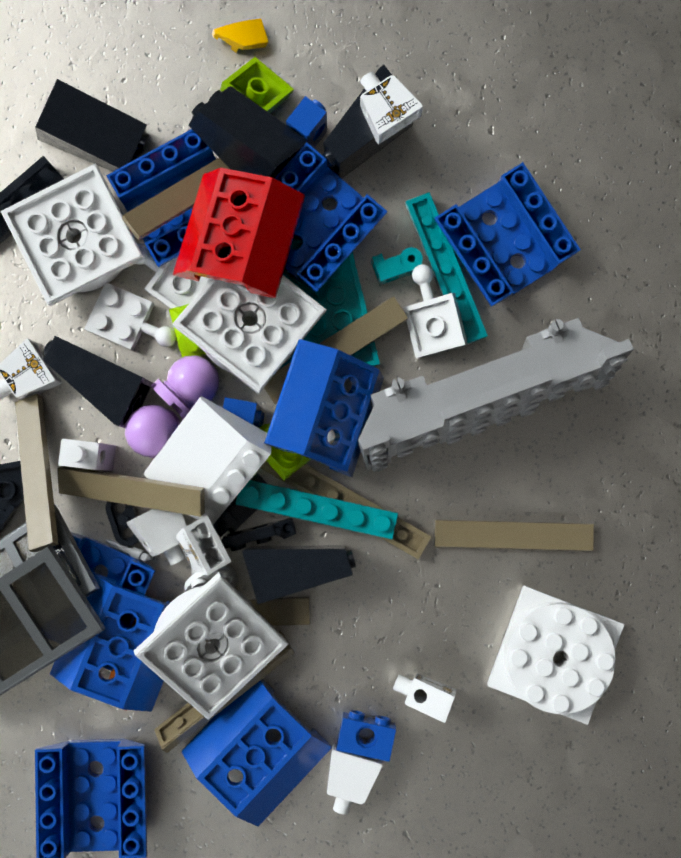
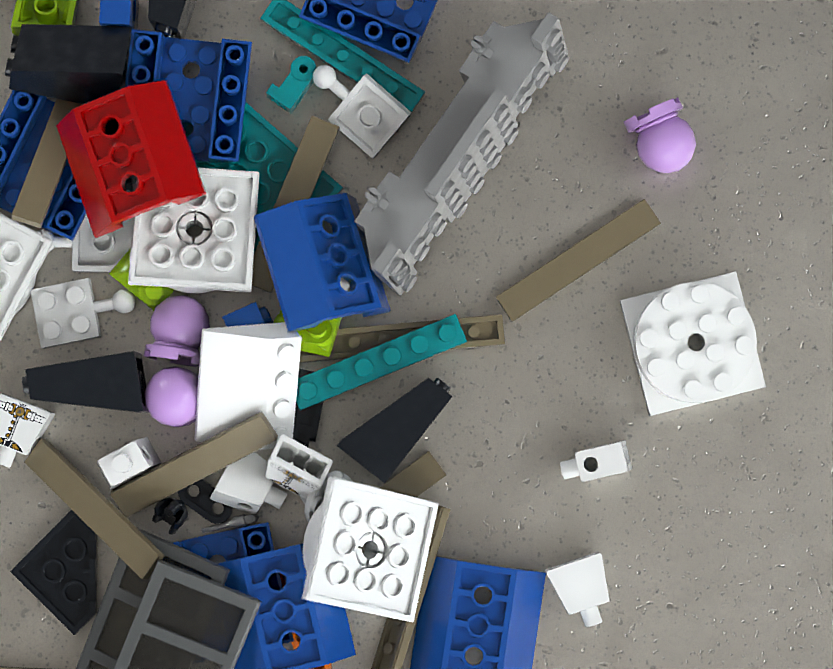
camera: 35 degrees left, 0 degrees up
black hinge [221,518,296,551] -> none
blue brick [336,710,396,762] -> none
none -> black arm [152,497,188,535]
none -> lavender tile [624,97,696,173]

